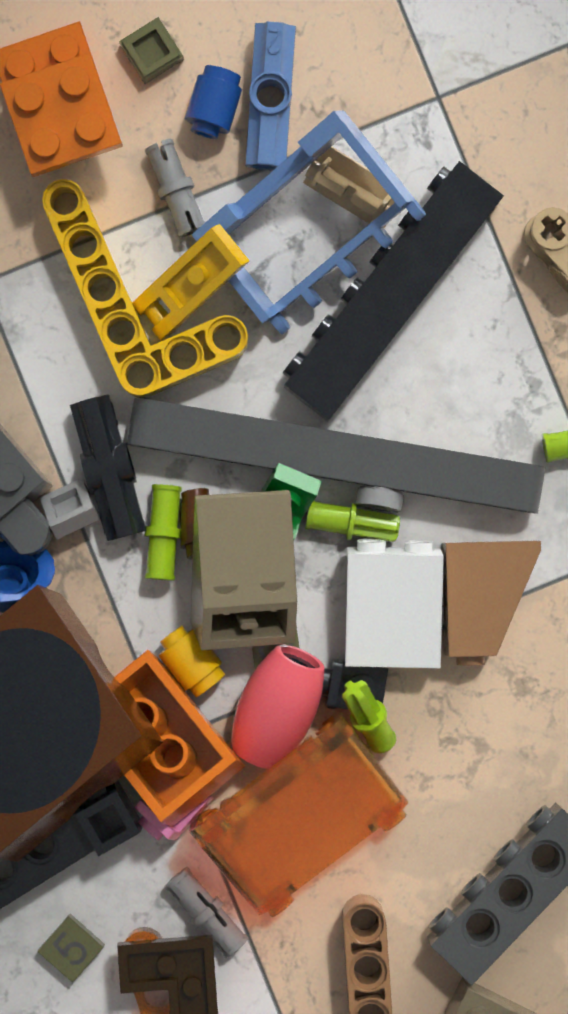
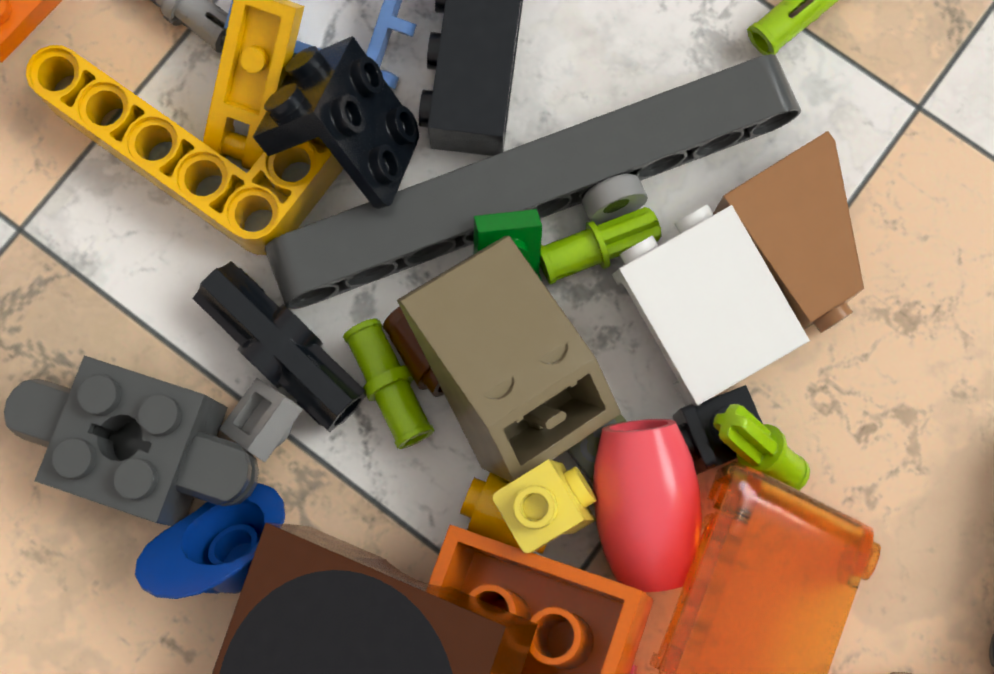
camera: 30 degrees left, 10 degrees down
none -> black bracket [253,36,419,209]
none -> light yellow bracket [493,459,597,553]

